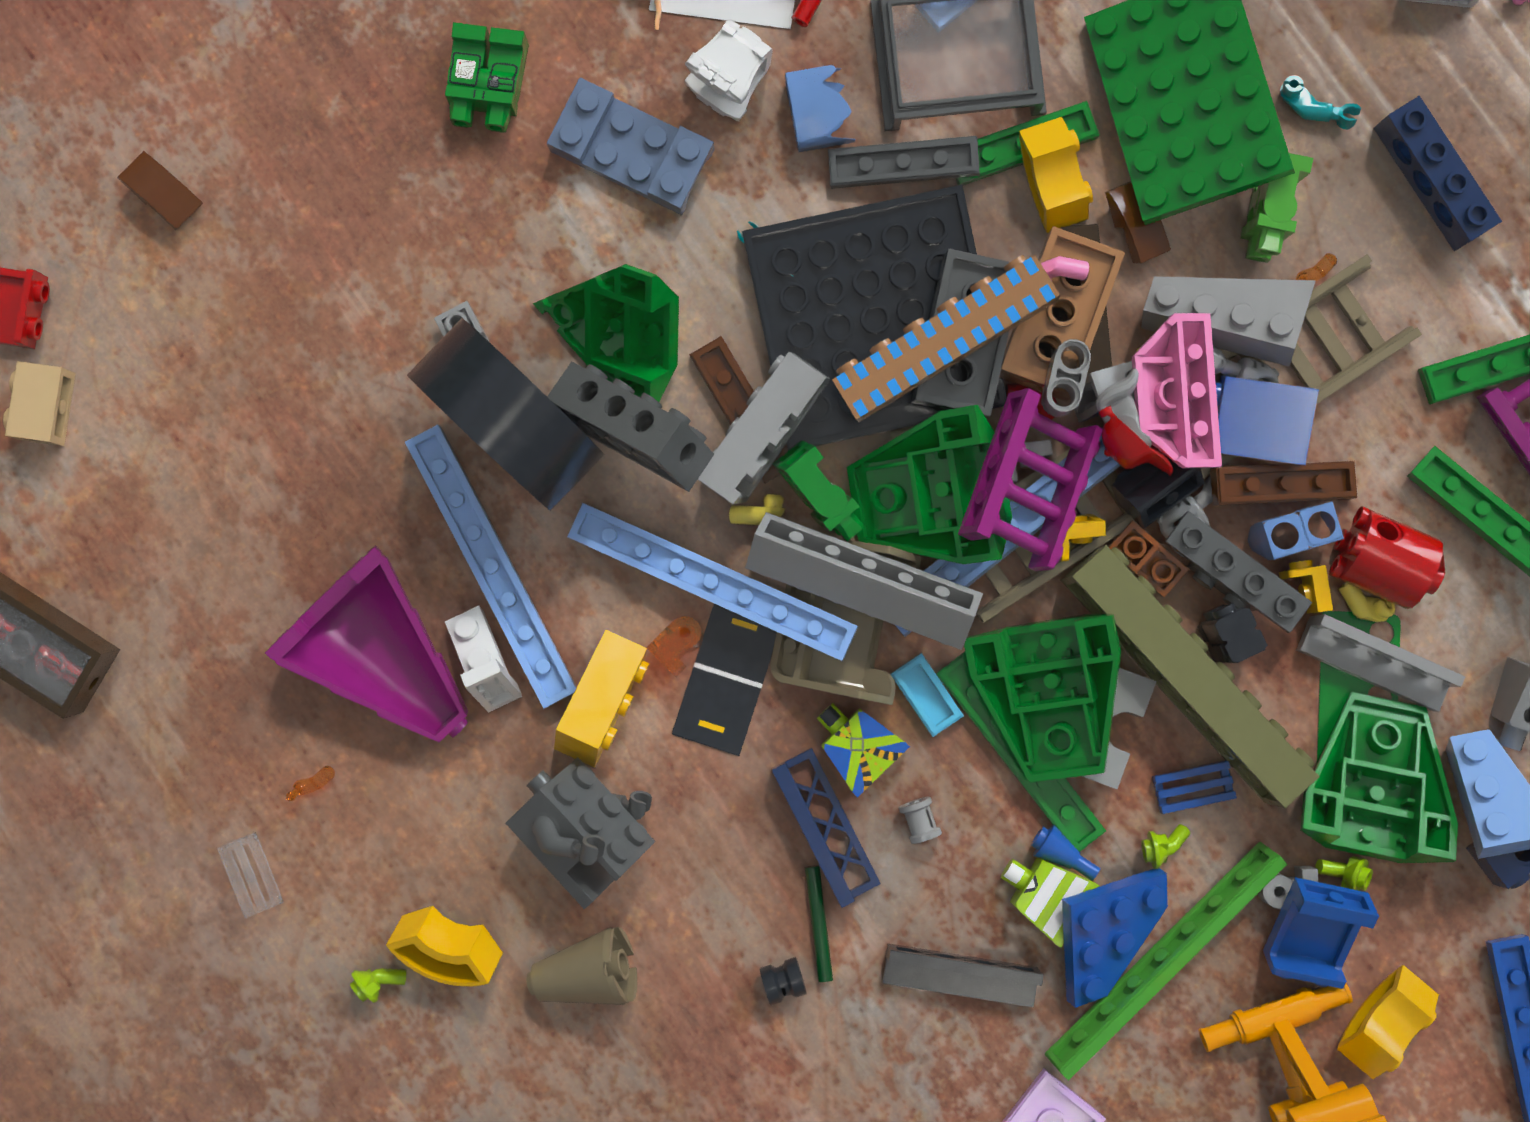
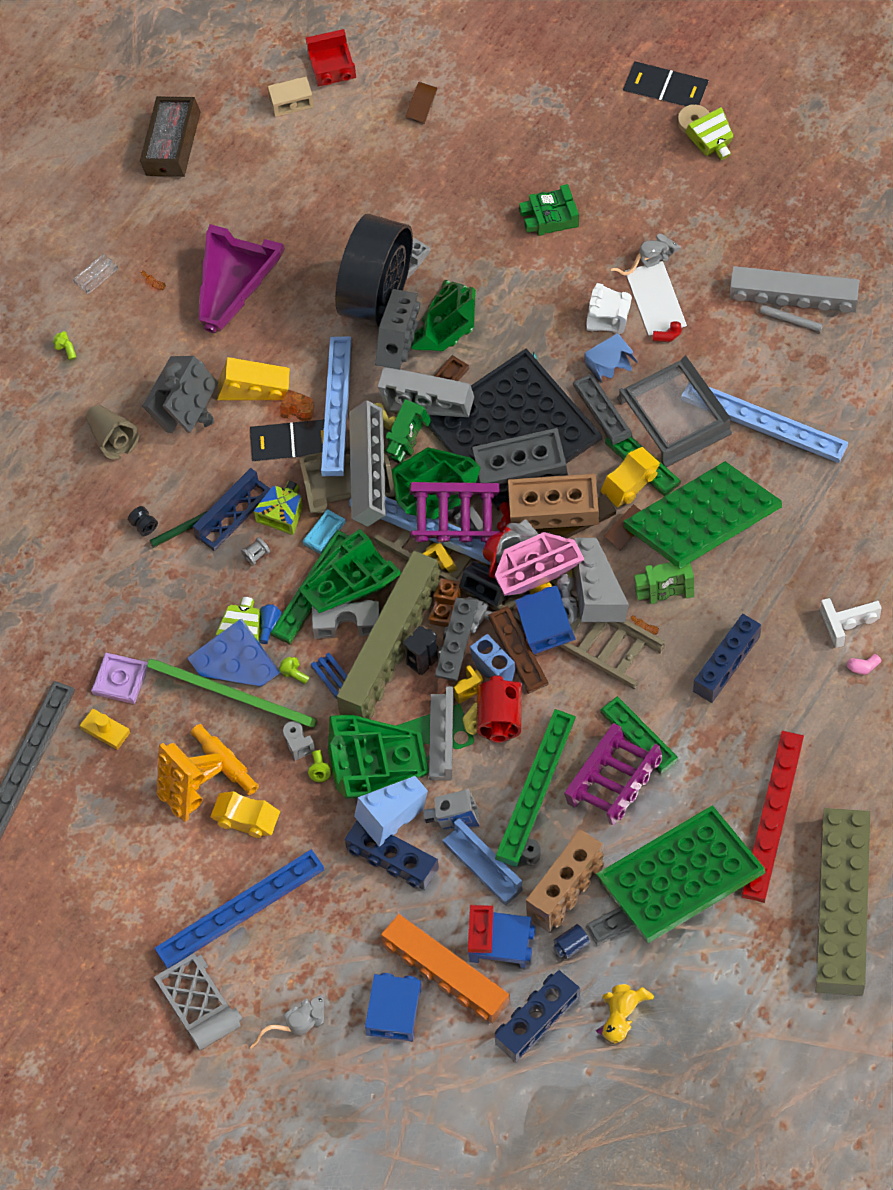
camera: 70 degrees right, 25 degrees down
yellow brick [386,906,503,987] -> none
light blue plate [405,425,577,709] -> none
white bracket [445,606,522,713] -> none
sand blue piece [547,77,715,215] -> none
medium nougat brick [832,255,1060,423] -> none
fence [882,943,1044,1008] -> none
bright pink arm [1041,256,1089,281] -> none
light grey beam [1041,339,1091,417] -> none
blue panel [1263,877,1379,989] -> none
teal arm [1280,75,1361,130] -> none

